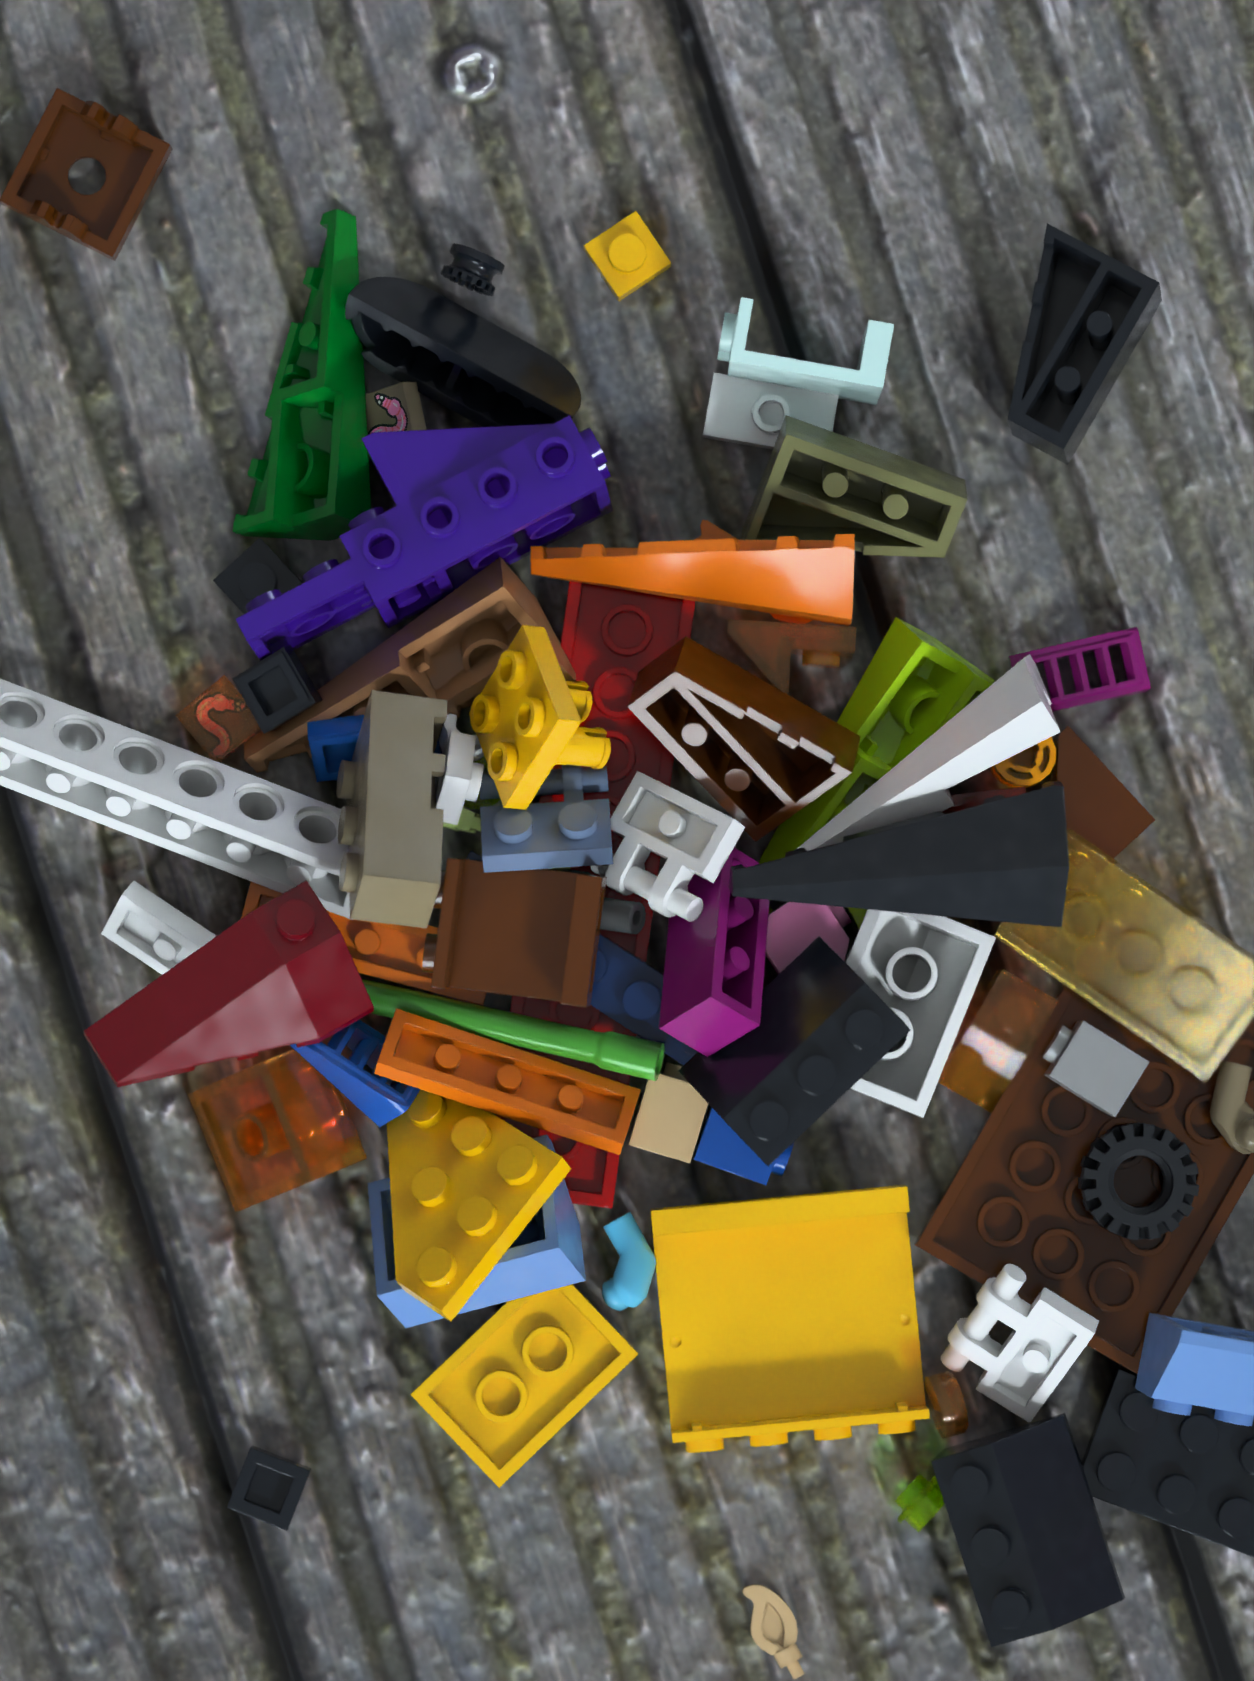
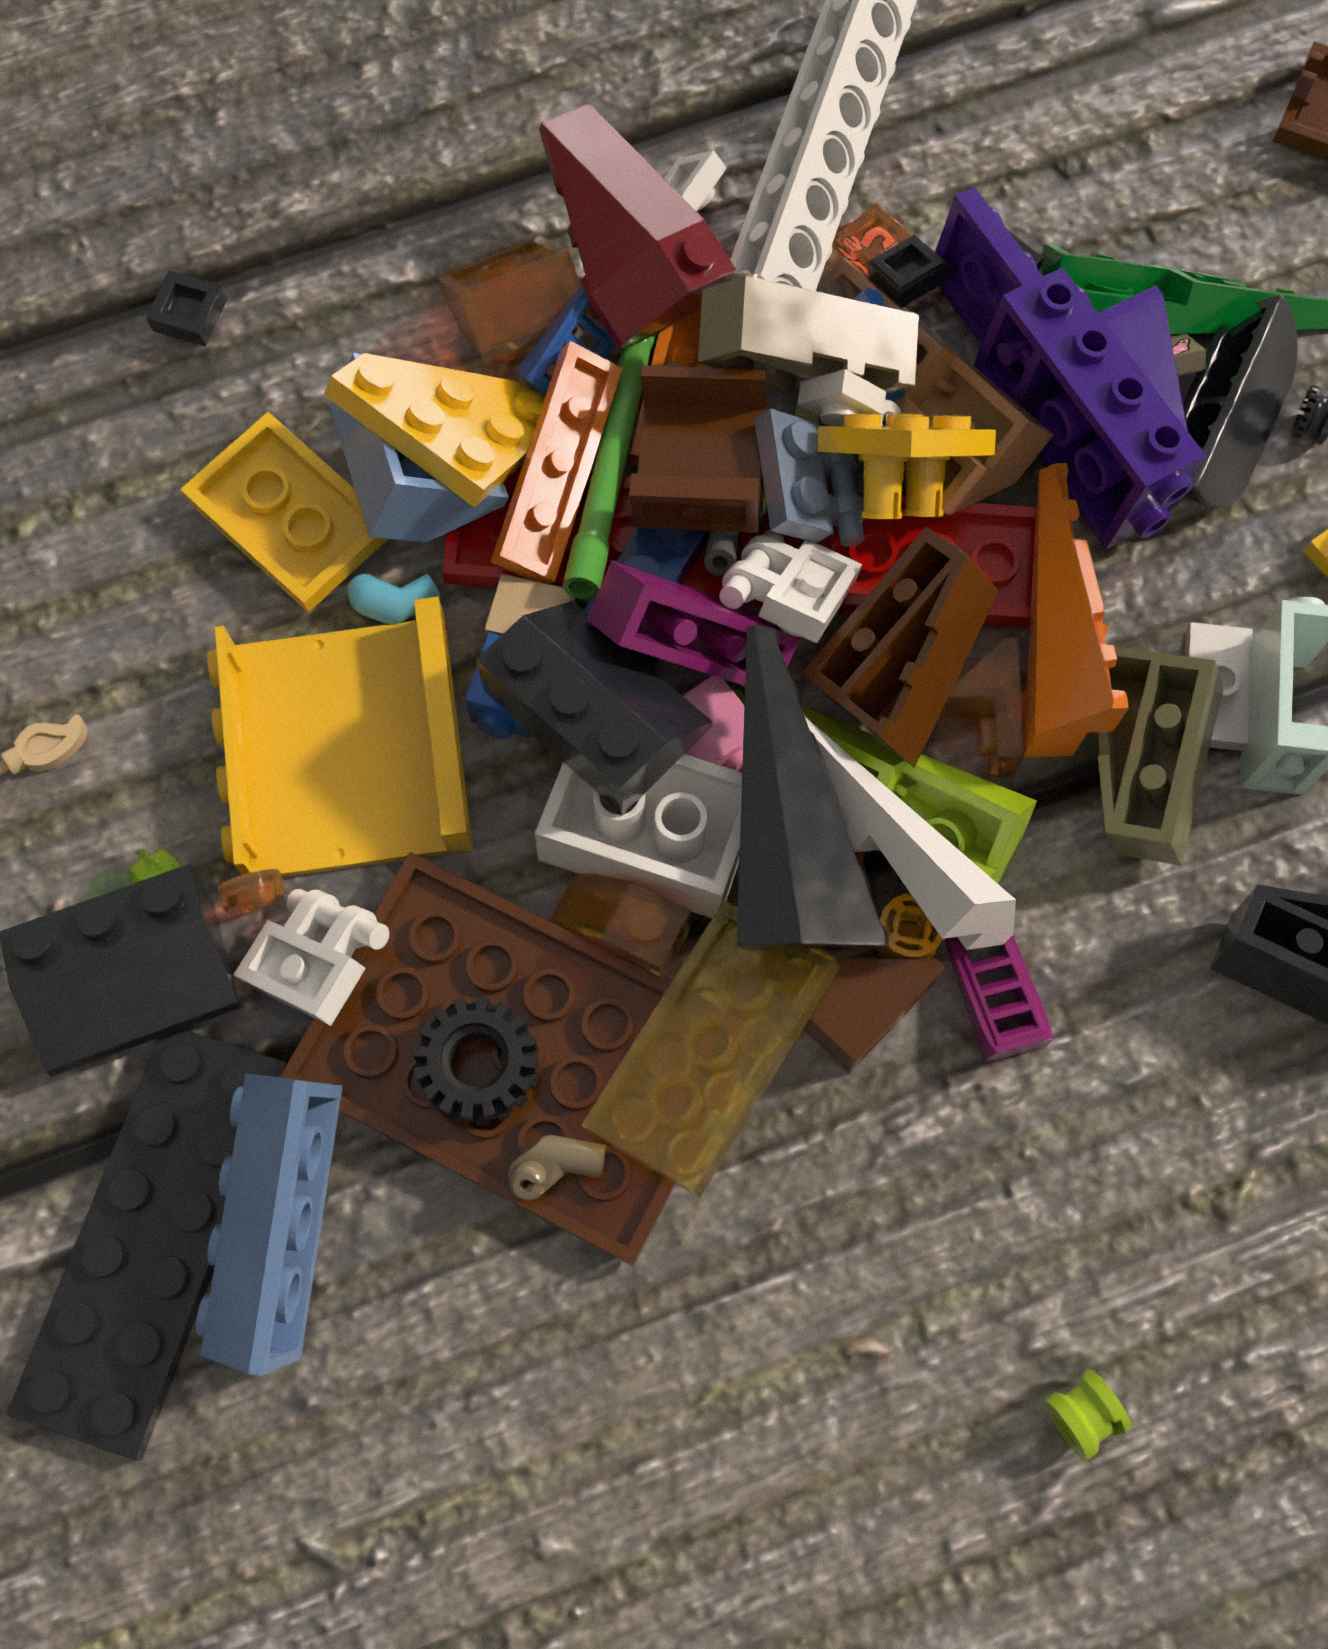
camera: 90 degrees right, 15 degrees down
light grey brick [1042,1020,1149,1117] -> none

